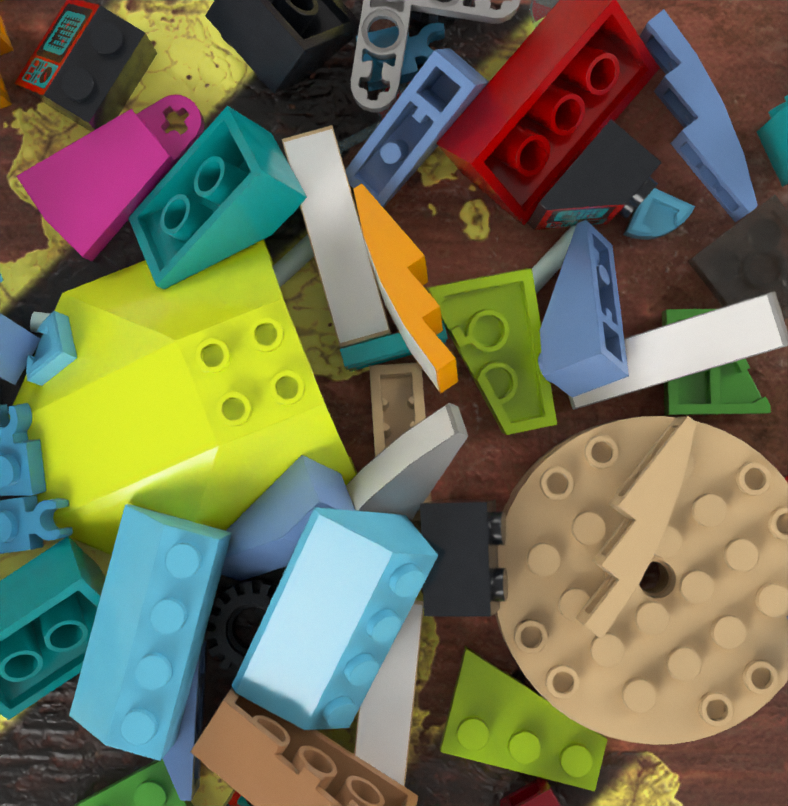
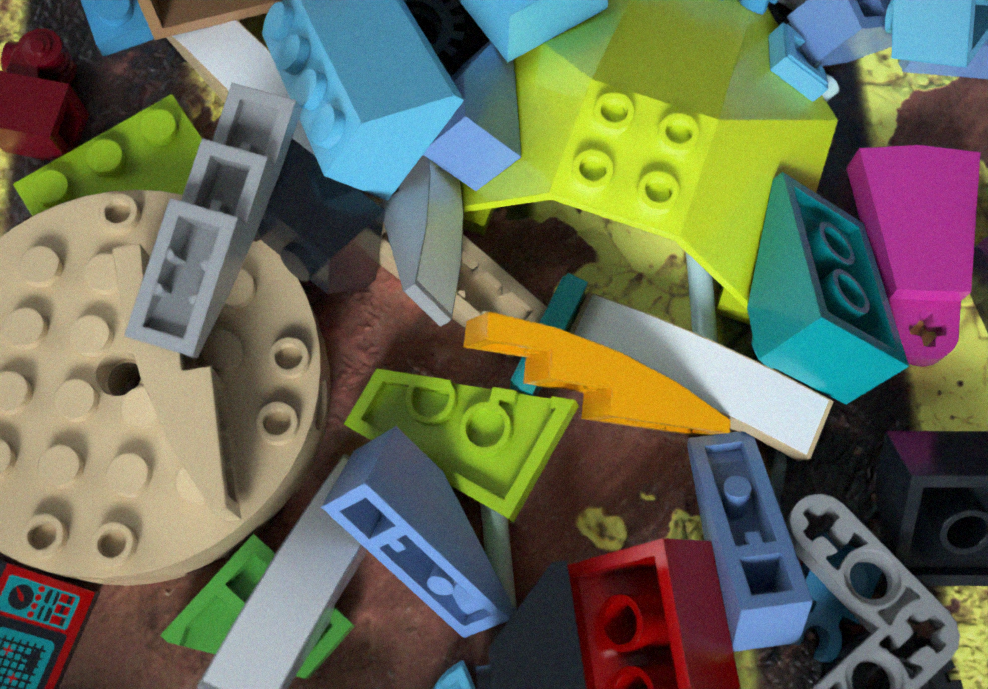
camera: 130 degrees right, 15 degrees down
none -> light grey slope [124,83,302,358]

